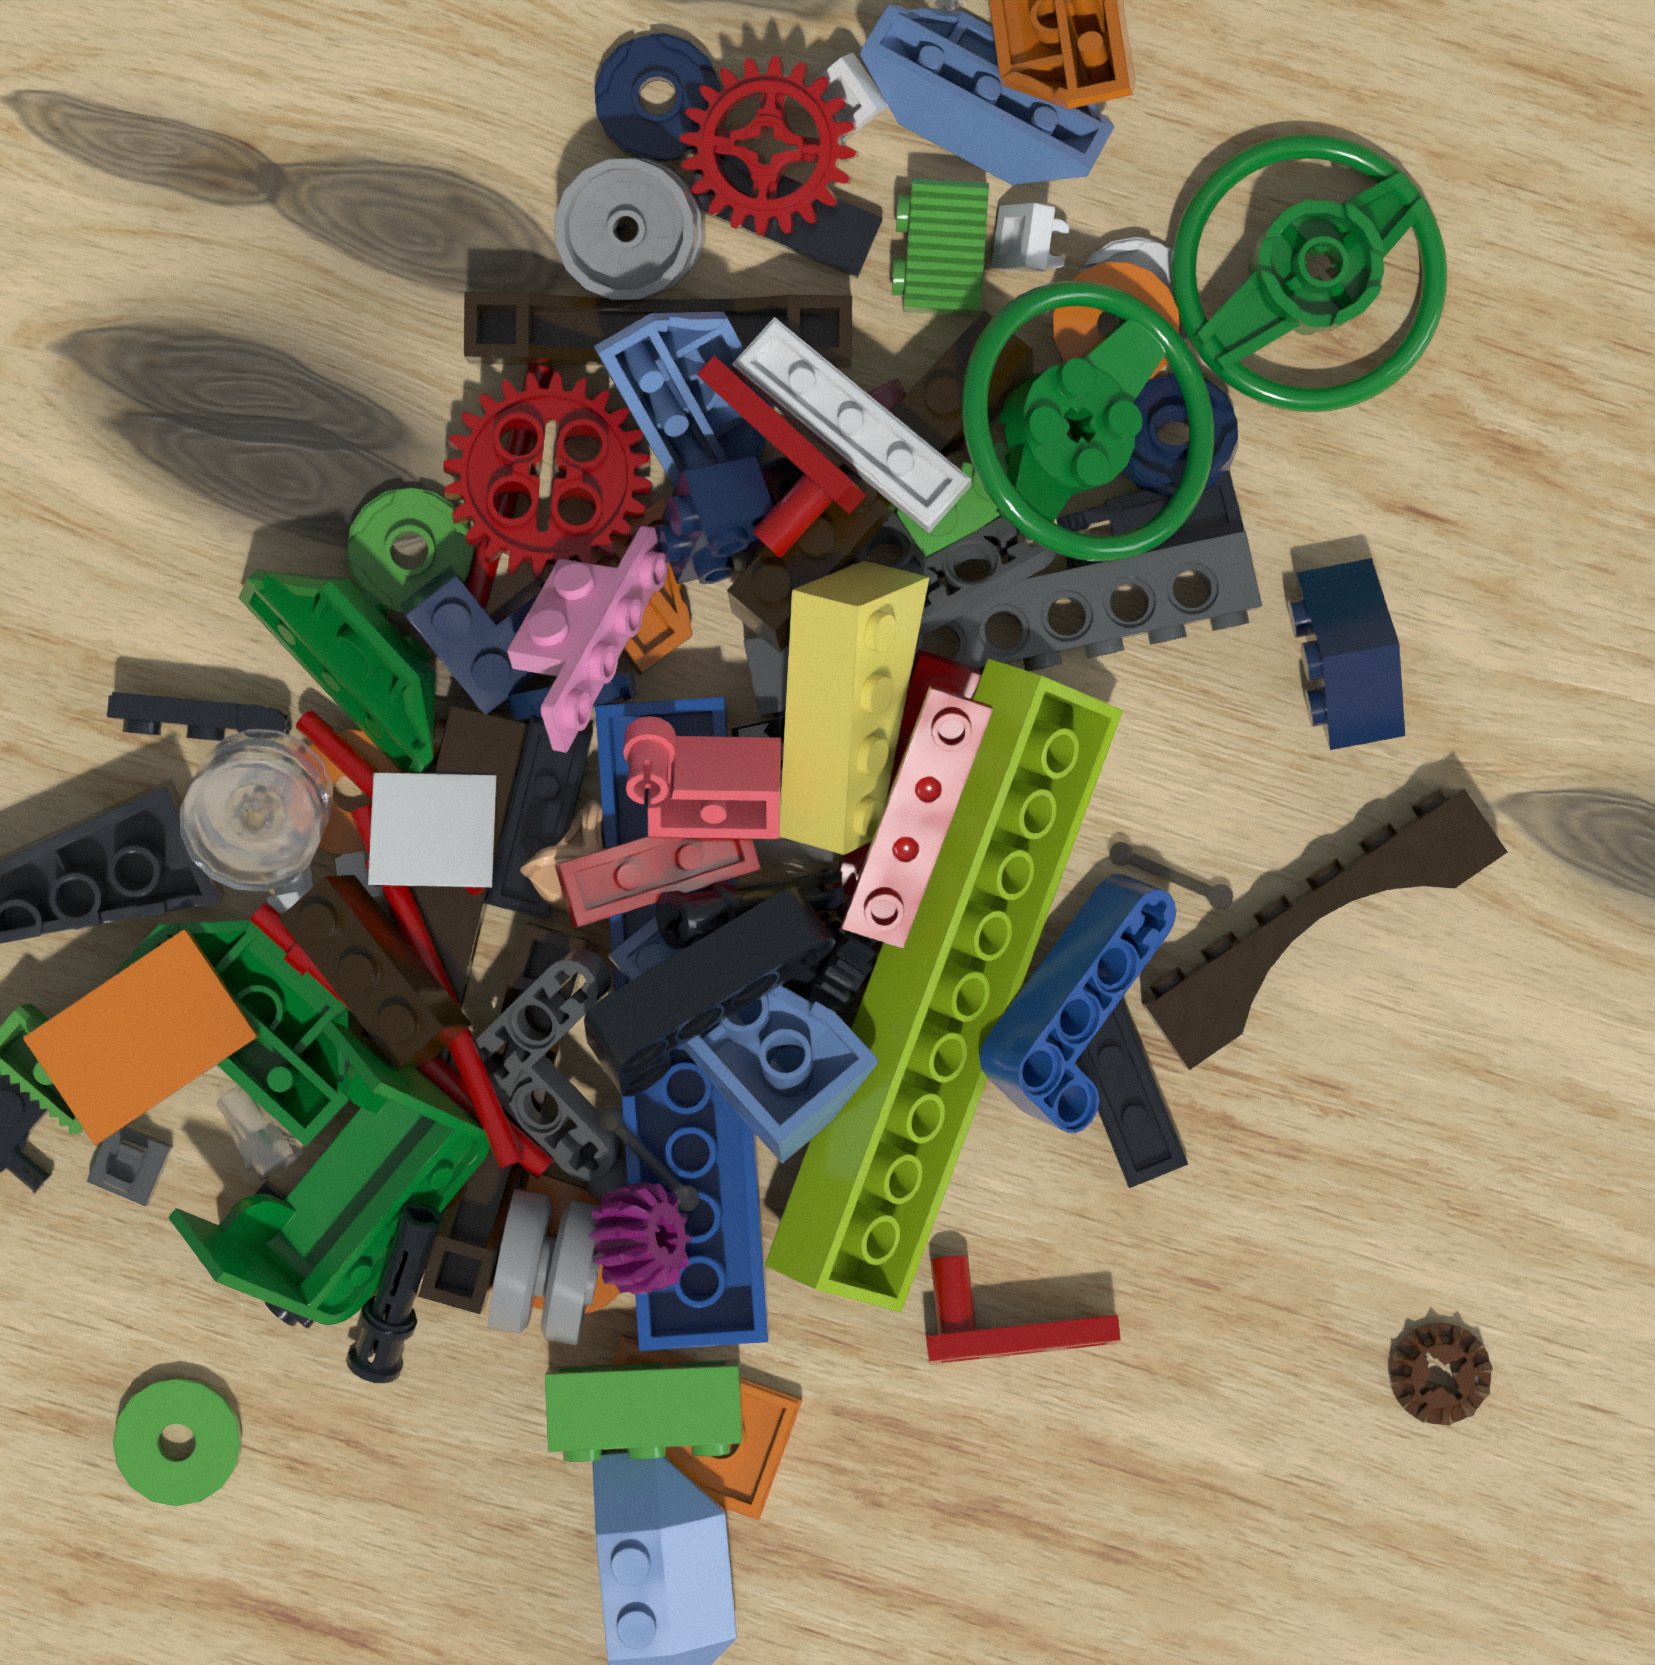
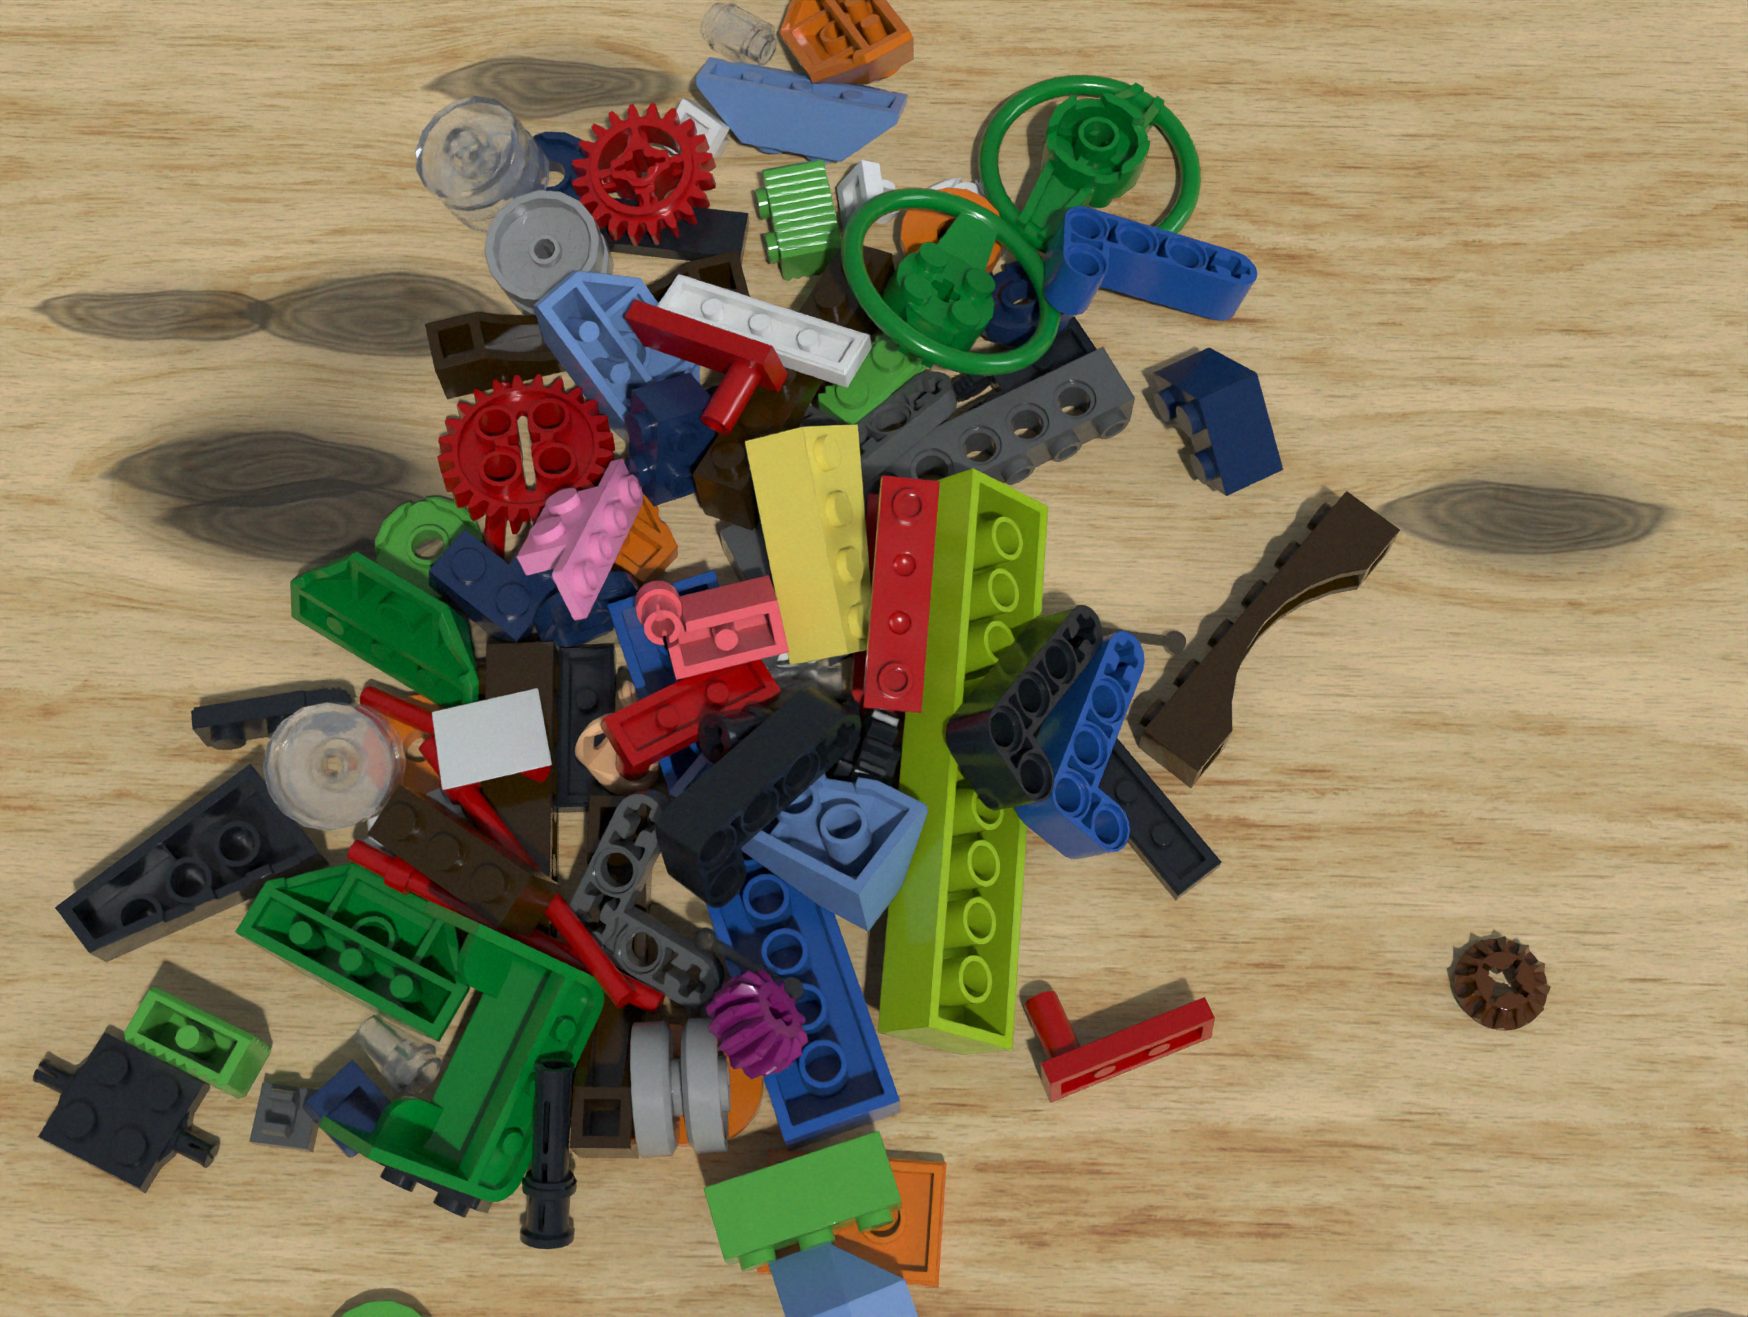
camera: 15 degrees left, 20 degrees down
orange tile [23,928,259,1146] -> none
none -> dark blue panel [302,1060,391,1158]
none -> clear wheel [415,96,549,232]
none -> black beam [945,605,1103,810]
none -> blue beam [1044,206,1257,321]

